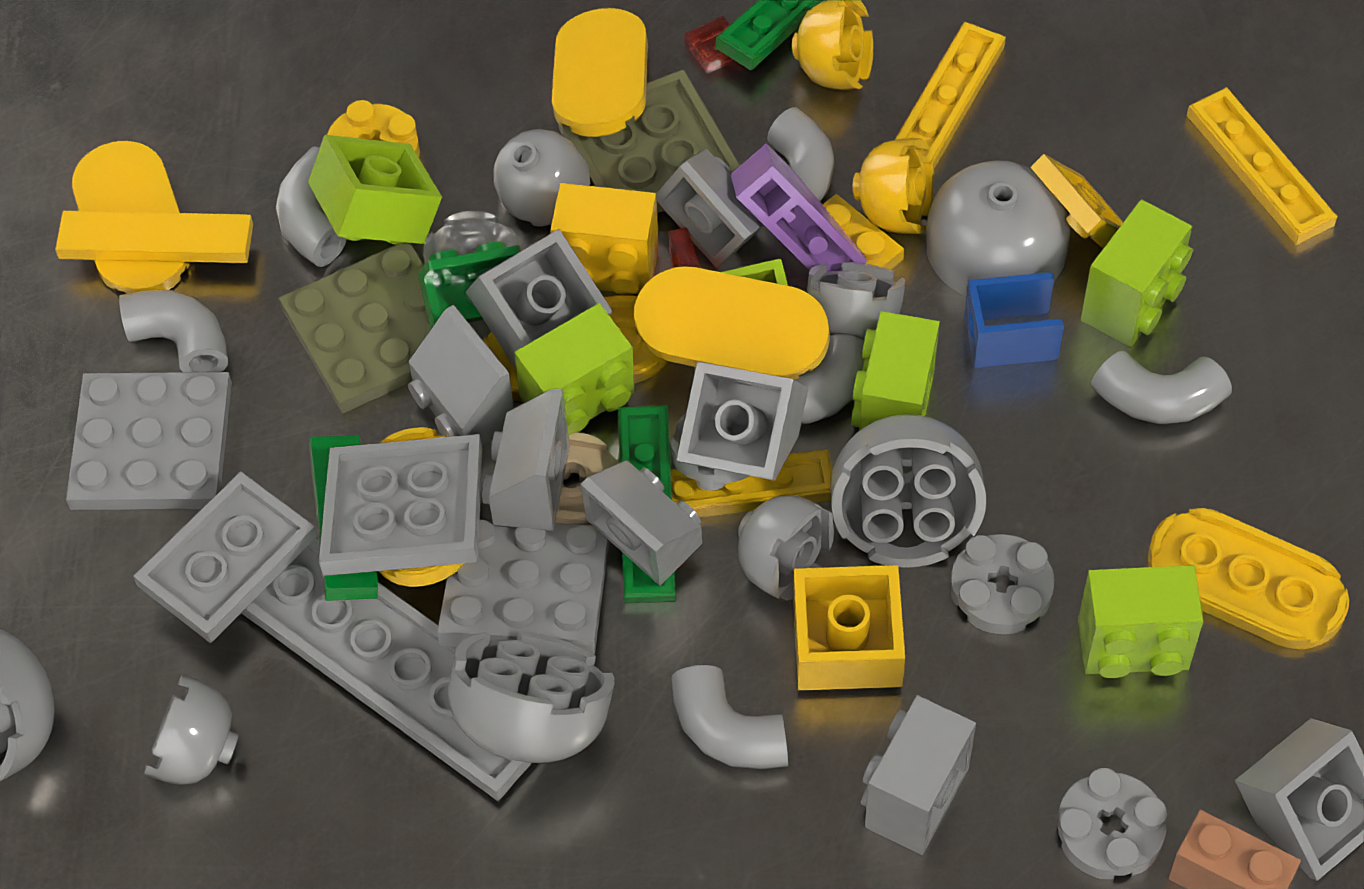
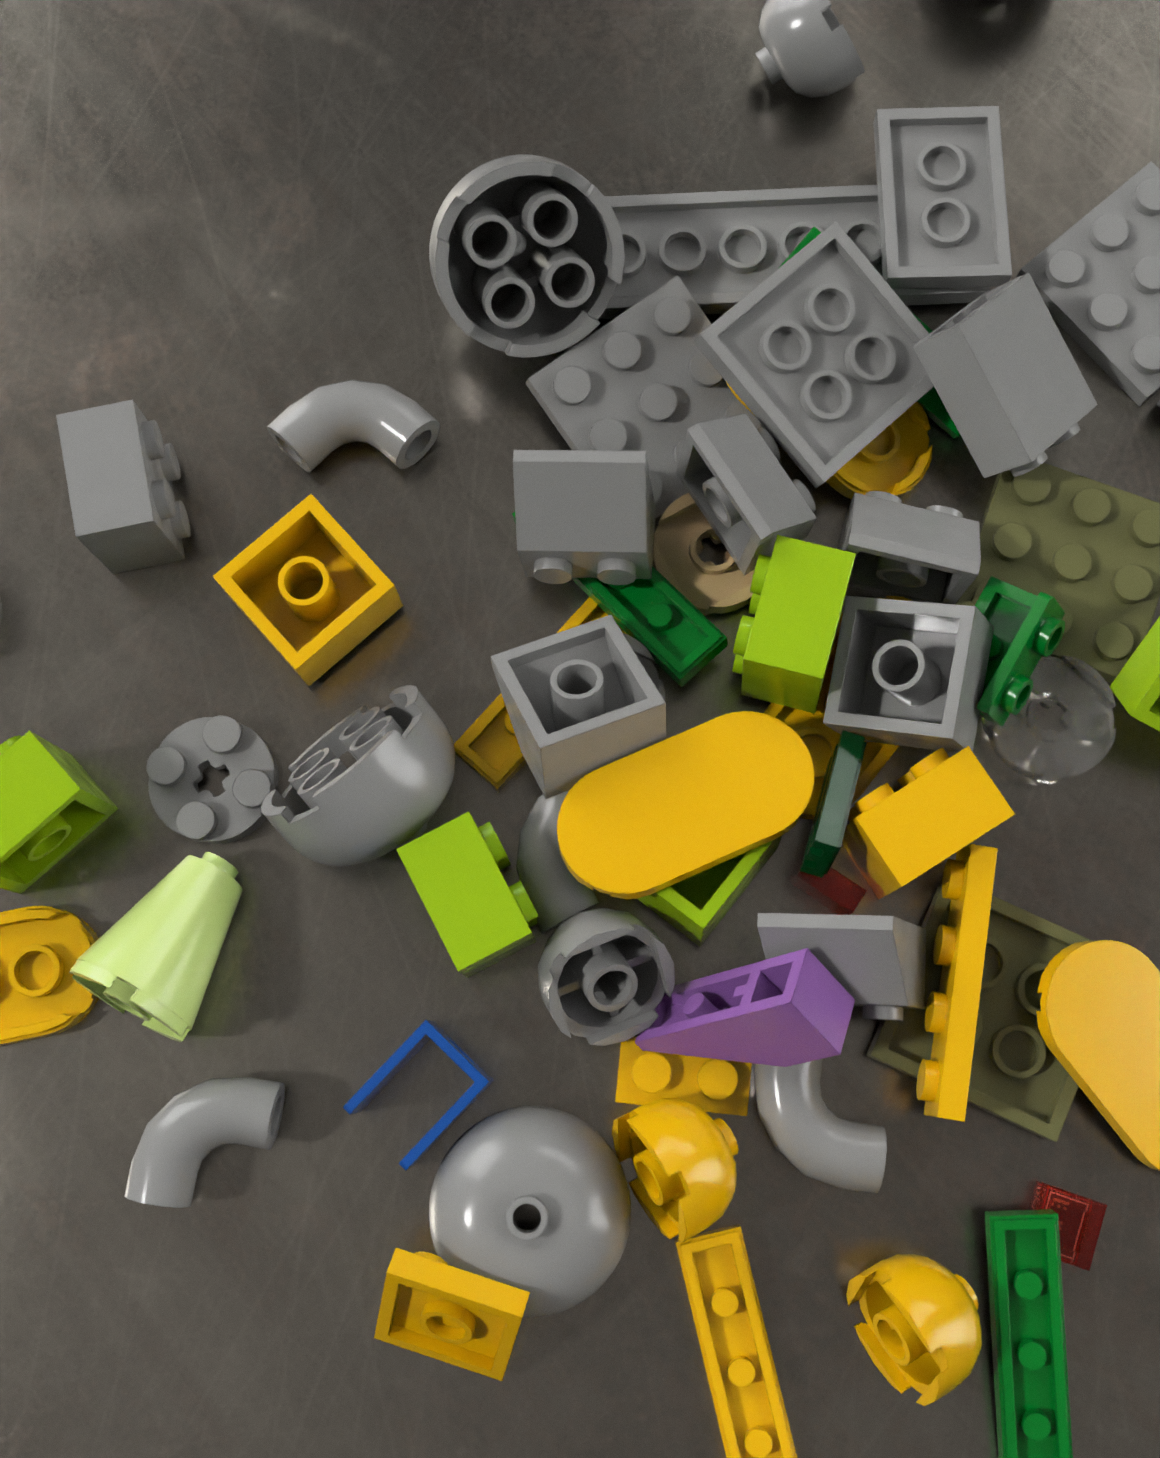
camera: 140 degrees right, 20 degrees up
light grey cylinder [493,129,590,227] -> none
light grey cylinder [738,495,835,600] -> none
lime brick [1081,199,1193,348] -> none
none -> yellowish green cone [69,852,243,1042]
none -> dark green tile [800,730,867,878]
none -> light grey brick [912,272,1098,478]
none -> yellow plate [916,844,998,1122]

